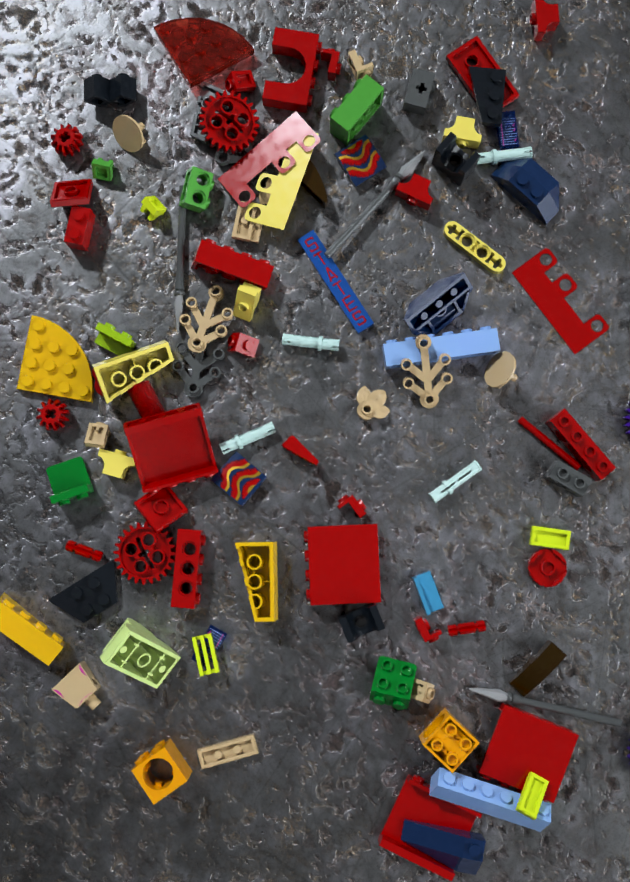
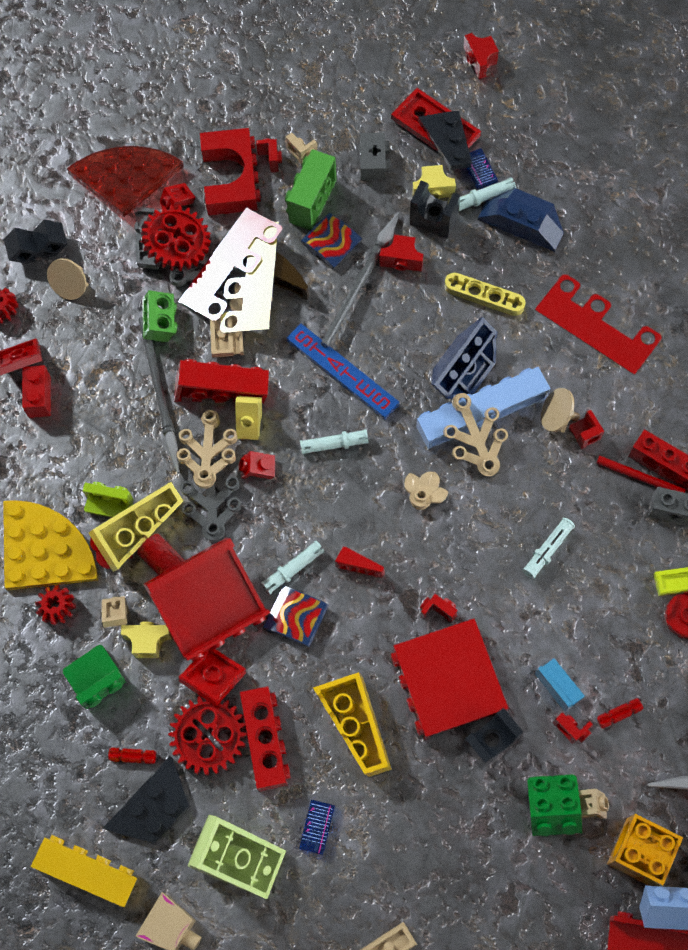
camera: 15 degrees left, 15 degrees down
bright green tile [91,158,114,182] -> none
neon yellow tile [140,196,167,221] -> none
neon yellow tile [192,633,220,677] -> none
none -> red panel [569,410,604,449]

